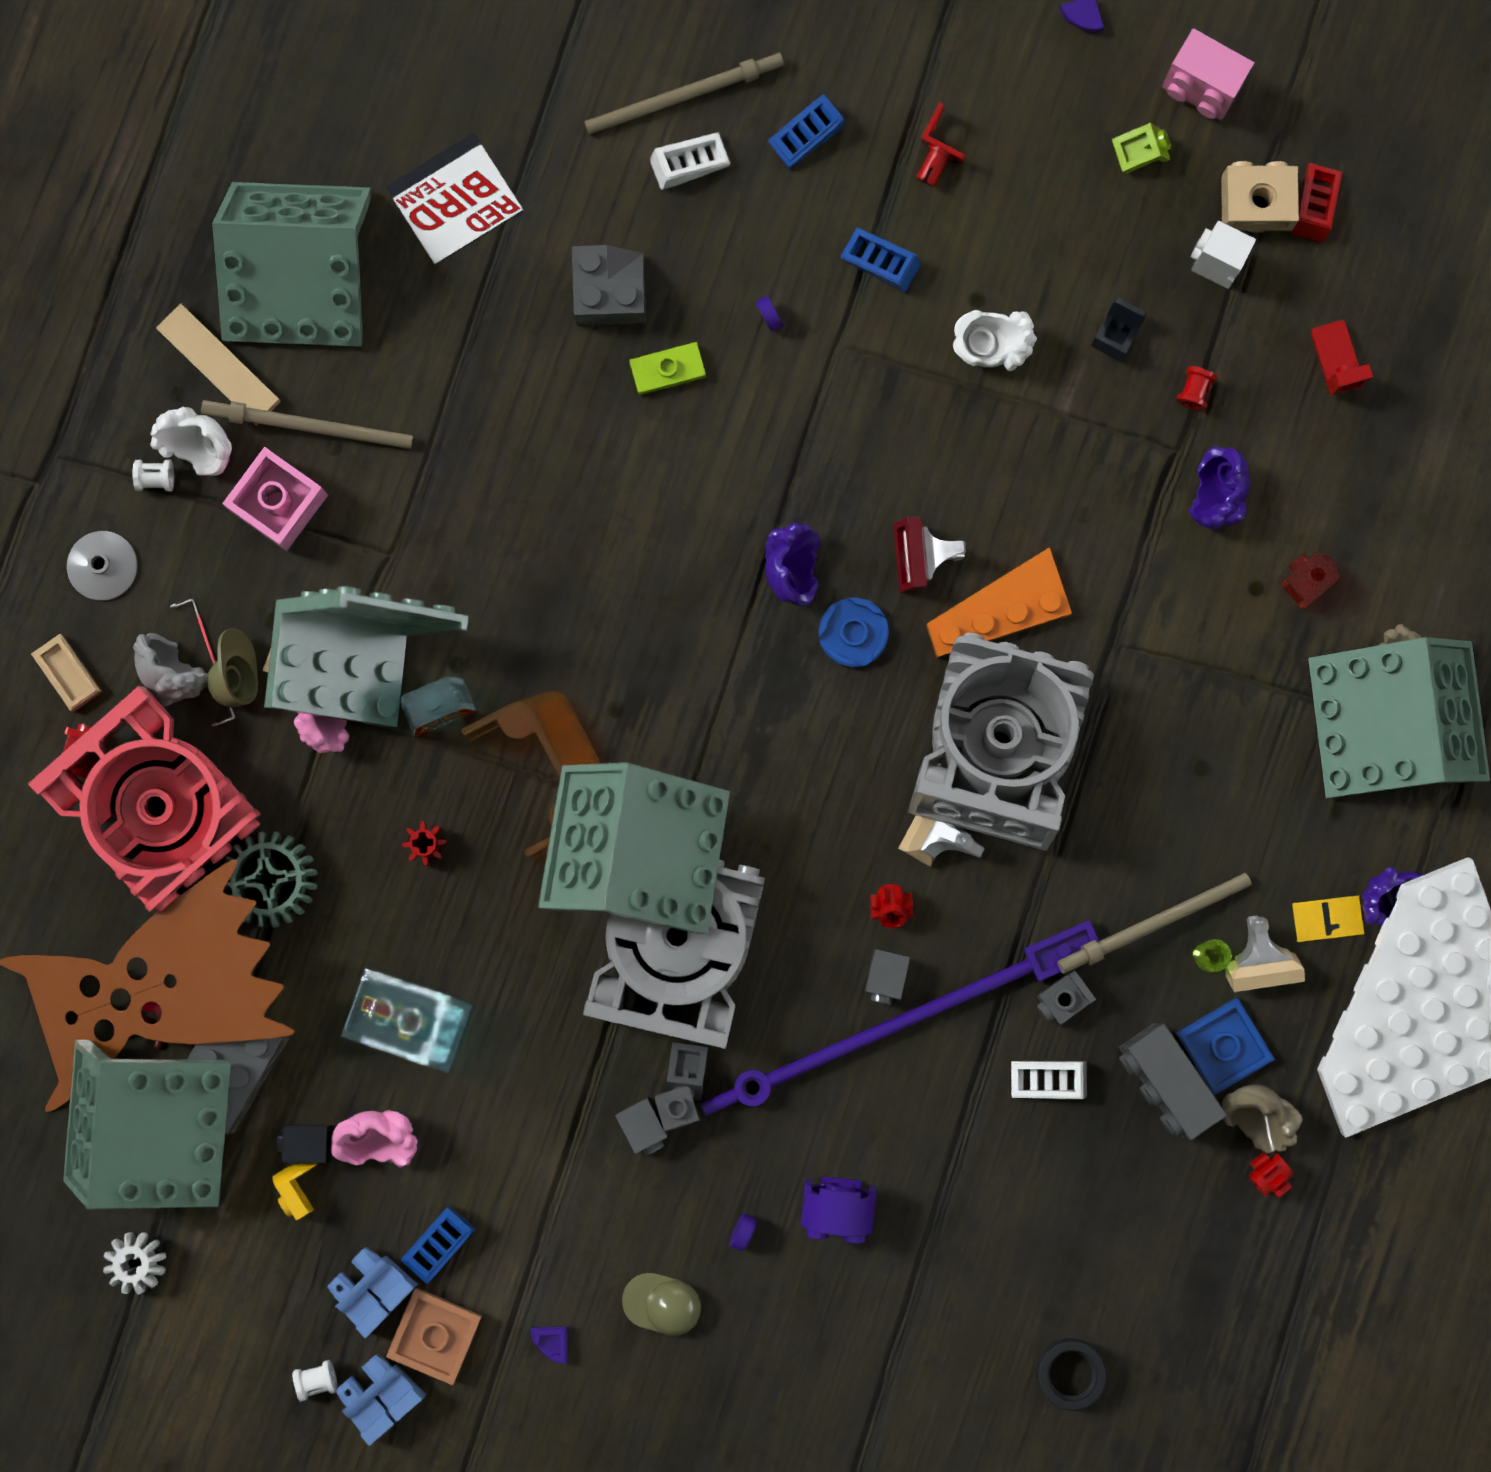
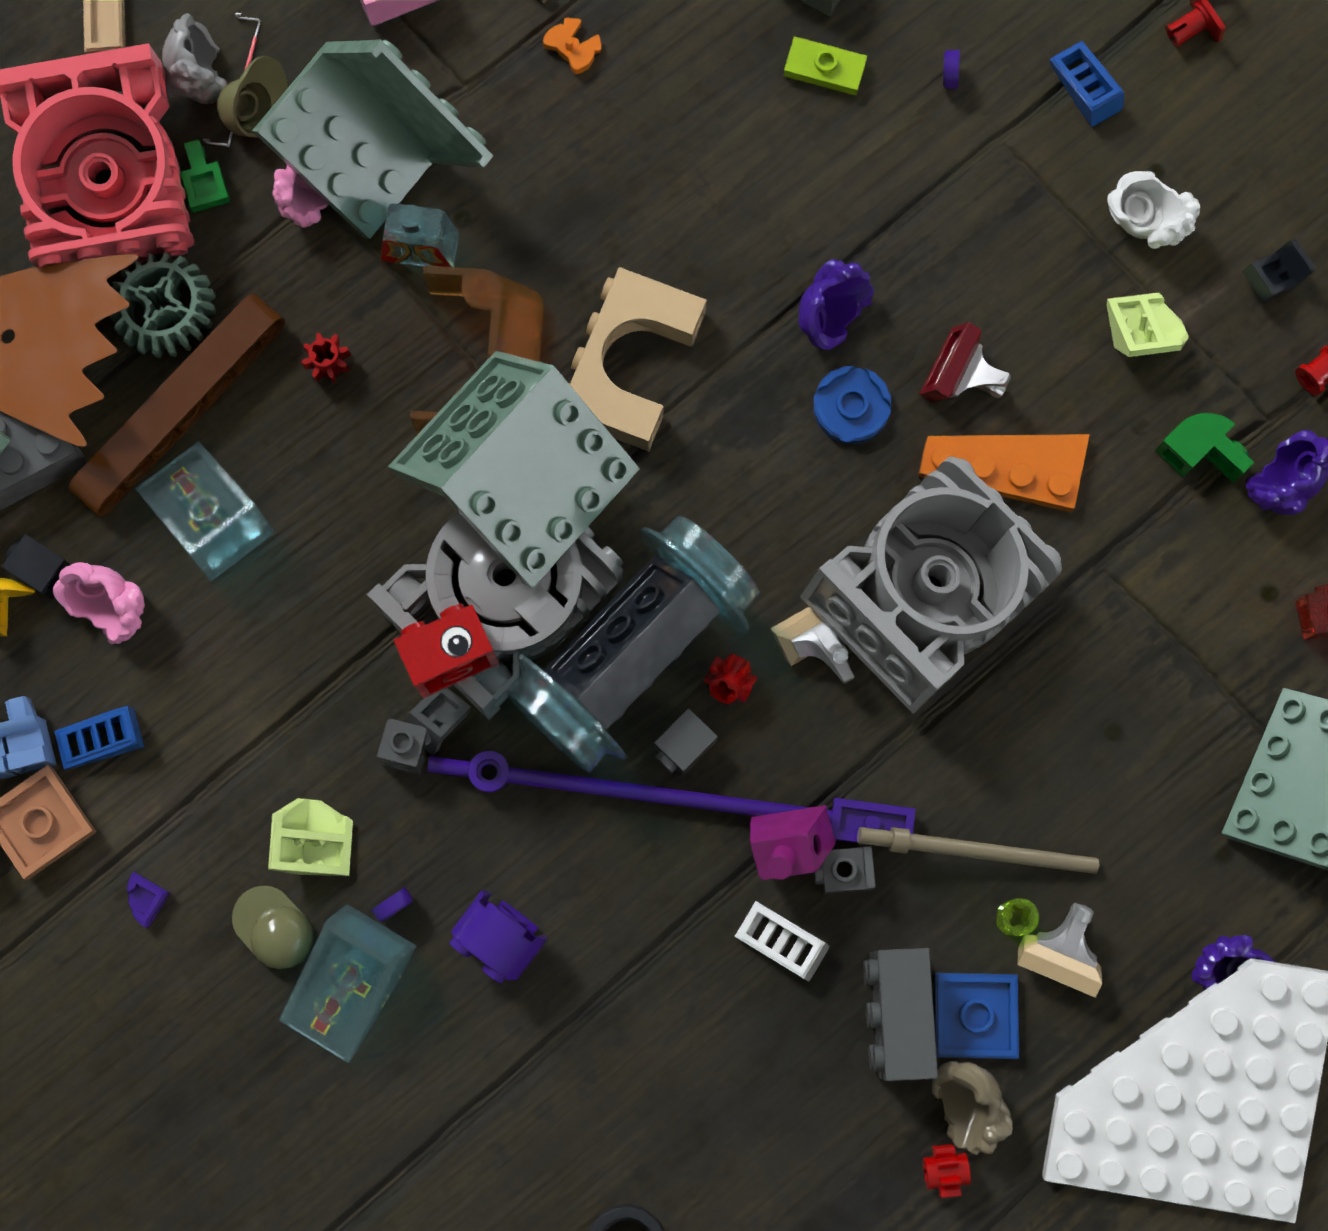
camera: 30 degrees right, 5 degrees down
dark grey brick [615,1097,668,1156] -> none
yellow sticker [1292,895,1364,942] -> none
none -> reddish brown beam [68,293,285,517]
none -> green plate [180,139,231,212]
none -> yellowish green slope [268,798,353,876]
none -> clear light blue slope [279,904,416,1063]
none -> red brick [394,604,499,699]
none -> brick [505,516,760,773]
none -> orange piece [543,18,601,75]
none -> tan arch [569,267,707,451]
none -> magenta torso [750,805,836,880]
none -> yellowish green slope [1107,293,1189,357]
none -> green brick [1154,413,1254,483]

